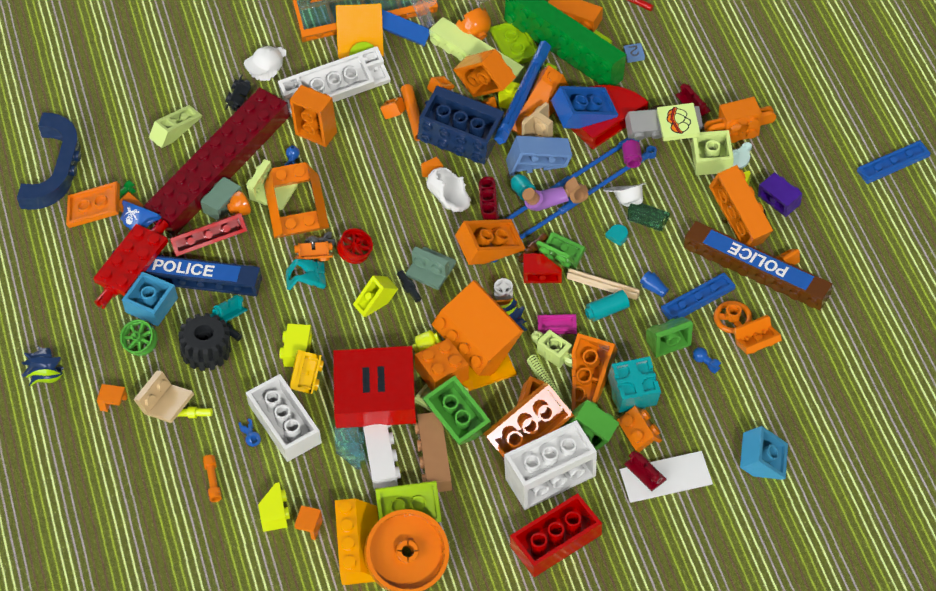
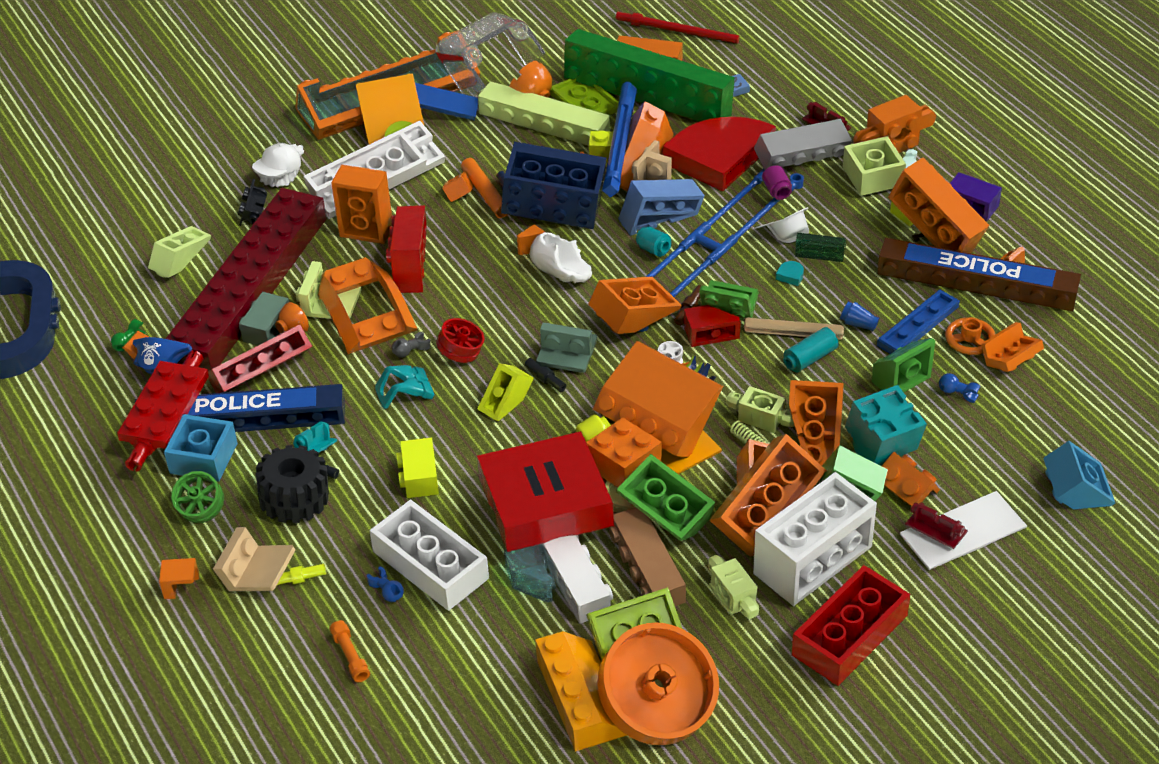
camera: 15 degrees left, 10 degrees down
dark blue hair [21,346,64,386] -> none
orange tile [66,181,120,228] -> none
neon yellow slope [258,482,290,532] -> none
blue arm [284,146,300,166] -> none
yellow hinge [289,350,324,394] -> none
orange hinge [294,241,334,261] -> none
orange panel [294,505,323,540] -> none
orange slope [427,76,455,94] -> none
orange brick [453,49,516,97] -> none
dark red beam [479,176,500,220] -> none
piece [522,177,589,211] -> none
dark pink tile [538,314,577,334] -> none
blue slope [551,86,618,129] -> none
yellowish green tile [657,103,700,141] -> none
blue tile [857,140,930,184] -> none
none -> red wedge [386,205,427,293]
none -> yellowish green piece [708,555,759,619]

